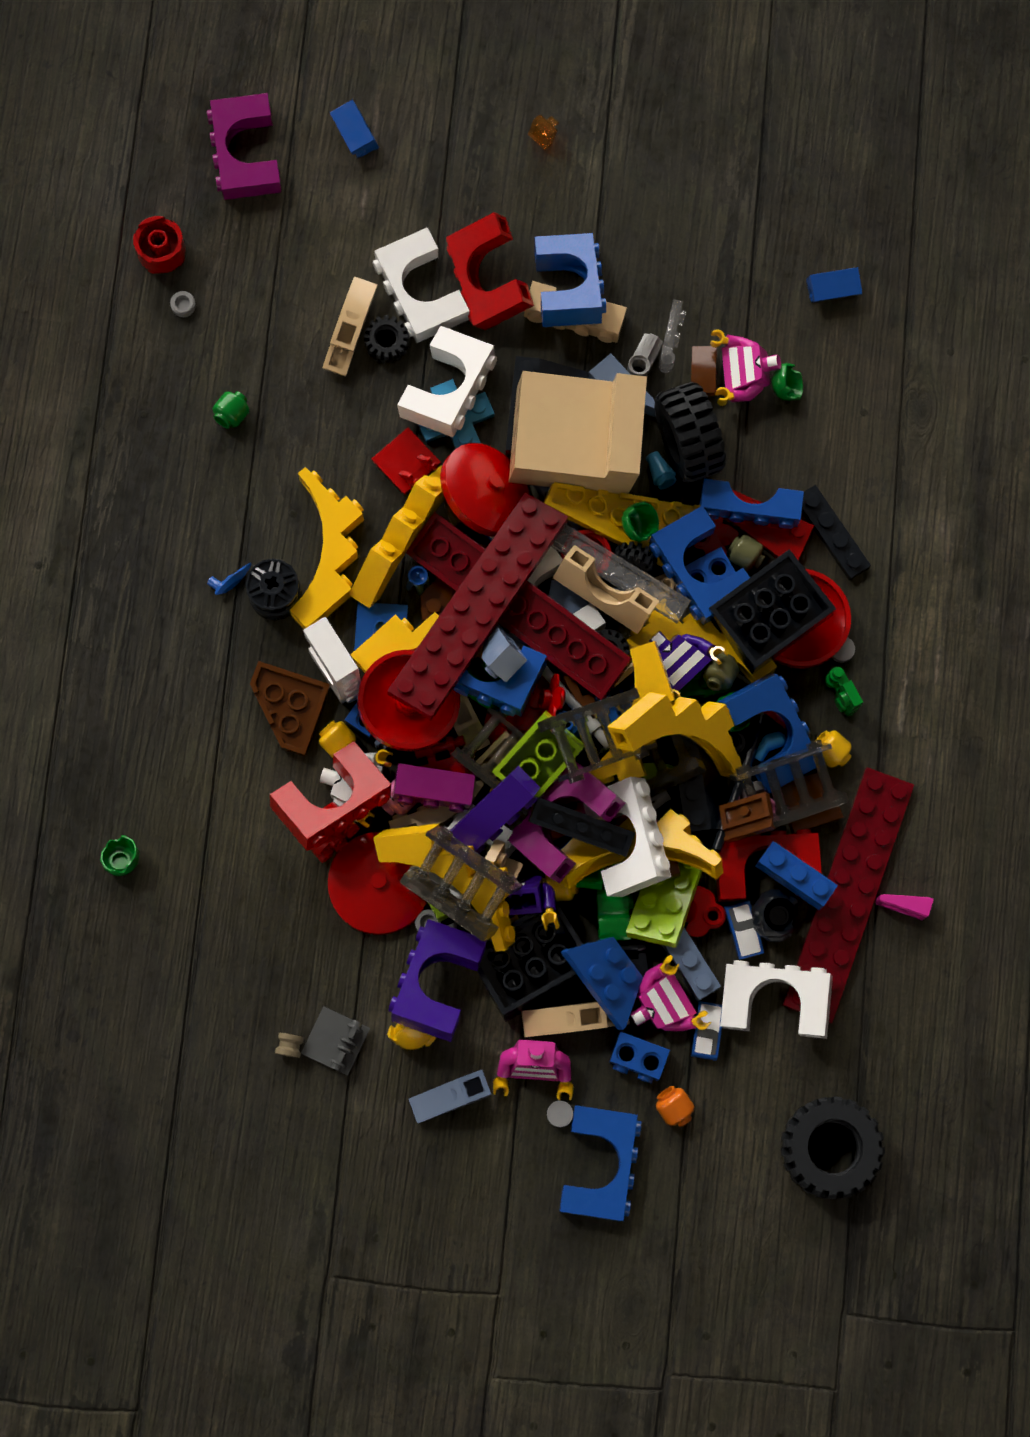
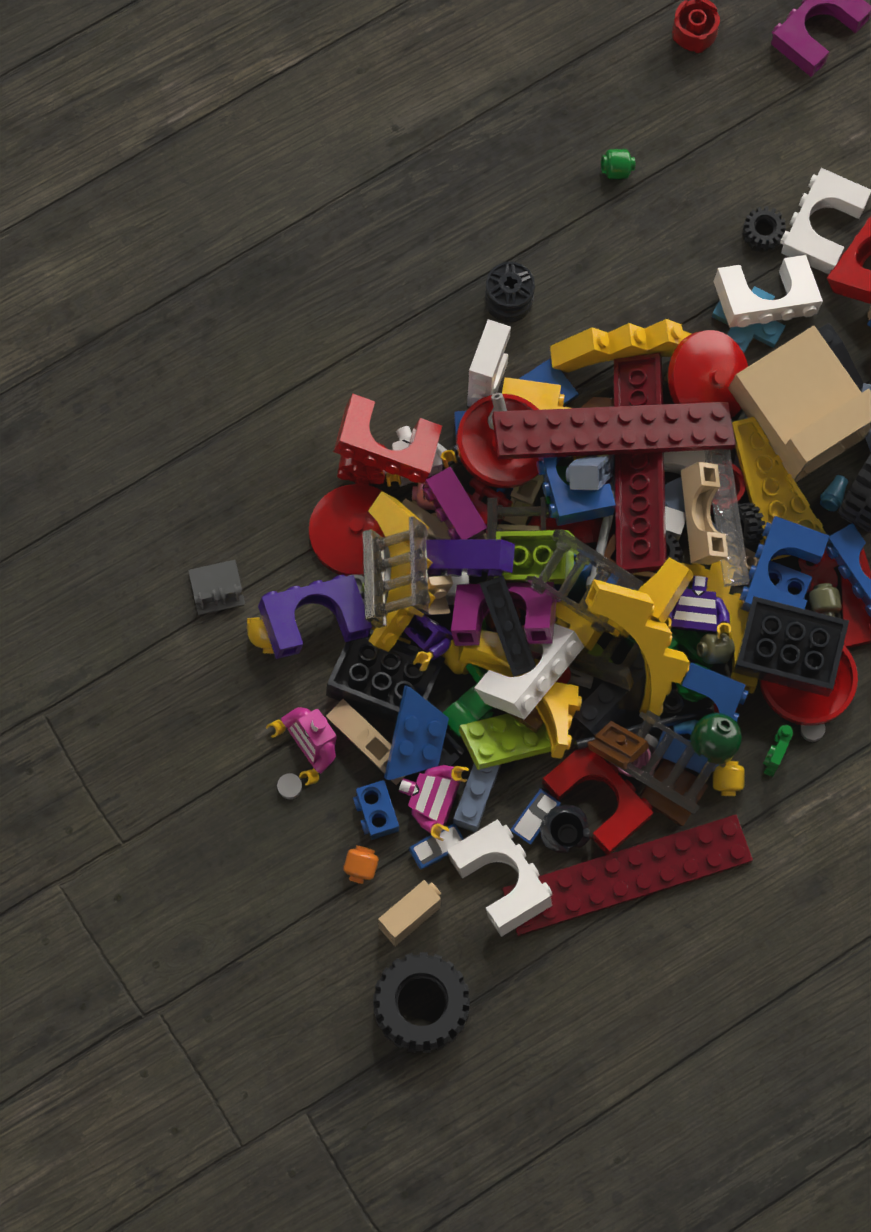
camera: 55 degrees right, 5 degrees down
green hair [100,835,140,876] -> none
light grey tile [170,291,196,317] -> none
blue bar [207,563,252,595] -> none
reddish brown plate [250,661,330,757] -> none
dark tan wheel [275,1033,304,1058] -> none
yellow arch [290,467,364,629] -> none
yellow head [319,720,356,758] -> none
tan slope [322,277,377,377] -> none
red plate [371,427,441,495] -> none
blue piece [406,566,432,596] -> none
sand blue slope [409,1070,491,1124] -> none
red plate [538,674,566,719] -> none
blue arch [559,1105,641,1221] -> none
green hair [621,502,659,542] -> none
red plate [686,886,726,937] -> none
blue brick [755,841,838,910] -> none
dark pink slope [875,894,934,920] -> none
none -> tan brick [378,880,441,946]
none -> light grey arm [488,393,507,430]
none -> dark green cylinder [690,713,742,764]

